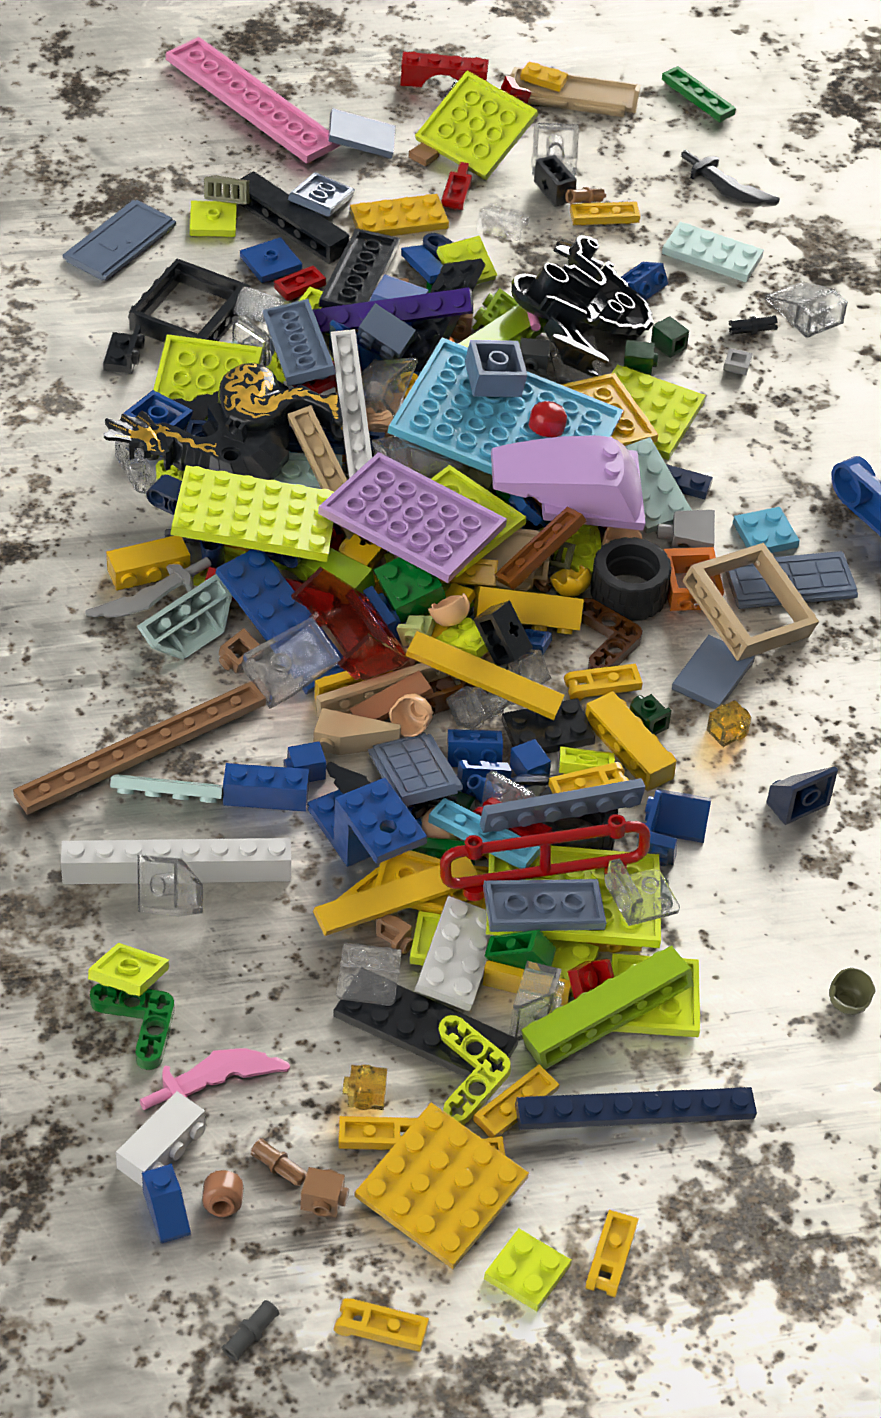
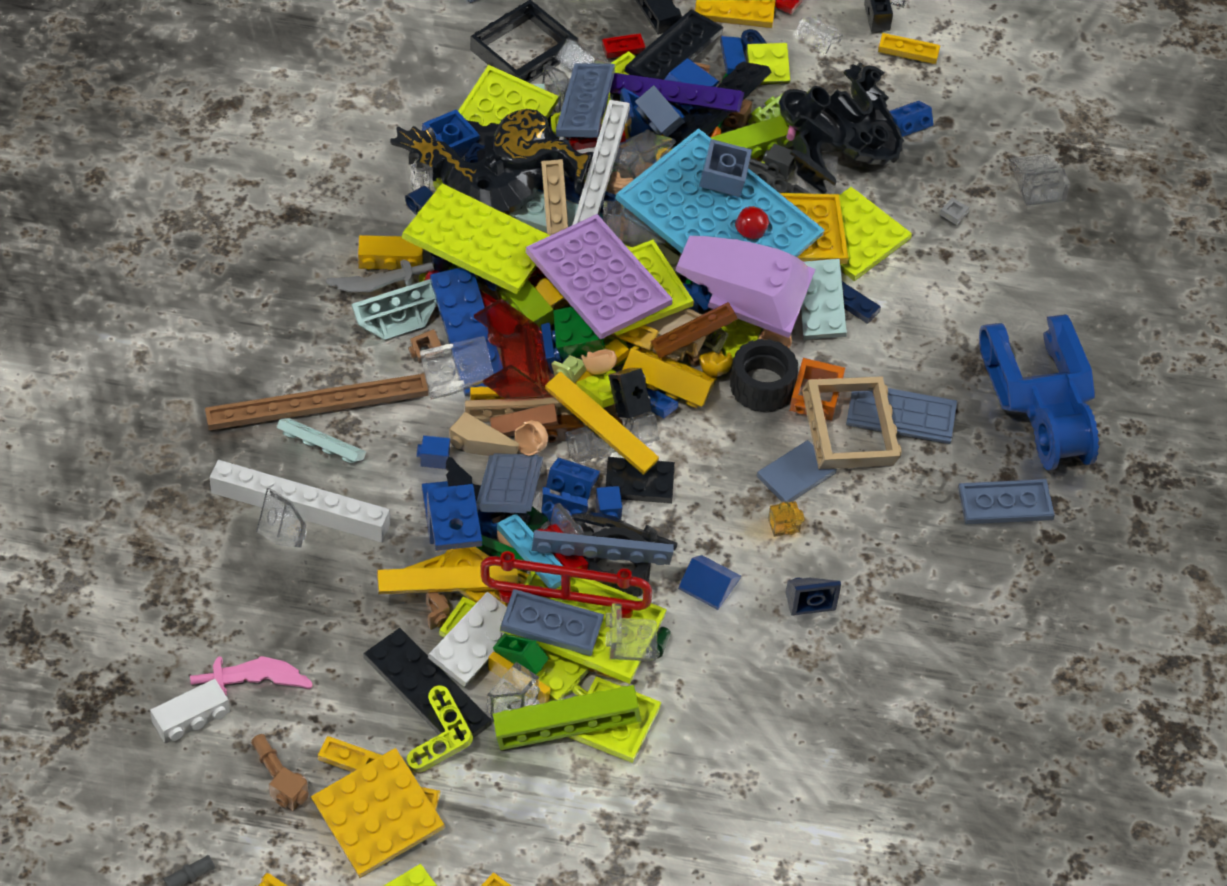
camera: 20 degrees right, 5 degrees up
neon yellow plate [88,943,169,996] -> none
green beam [90,983,175,1070] -> none
black bracket [103,325,145,374] -> none
blue slope [142,1164,191,1244] -> none
nougat head [202,1170,244,1217] -> none
blue brick [223,763,309,812] -> none
blue plate [240,237,303,283] -> none
clear bracket [336,943,402,1005] -> none
clear yellow brick [343,1065,388,1110] -> none
yellow plate [473,1064,560,1138] -> none
dark blue plate [515,1087,757,1130] -> none
yellow plate [548,762,629,794] -> none
neon yellow plate [559,747,615,779] -> none
yellow plate [564,663,643,701] -> none
medium nougat axle [565,187,606,204] -> none
red bracket [567,959,614,999] -> none
reddish brown beam [581,598,642,669] -> none
yellow brick [585,691,677,792] -> none
dark green brick [623,340,659,376] -> none
dark green brick [630,694,672,735] -> none
blue bracket [637,790,677,866] -> none
dark green brick [651,316,690,358] -> none
light grey torso [657,510,715,549] -> none
light aqua plate [662,221,764,282] -> none
black sword [681,150,780,204] -> none
black pin [729,315,778,335] -> none
medium azure plate [733,507,800,553] -> none
olive hair [828,967,876,1015] -> none

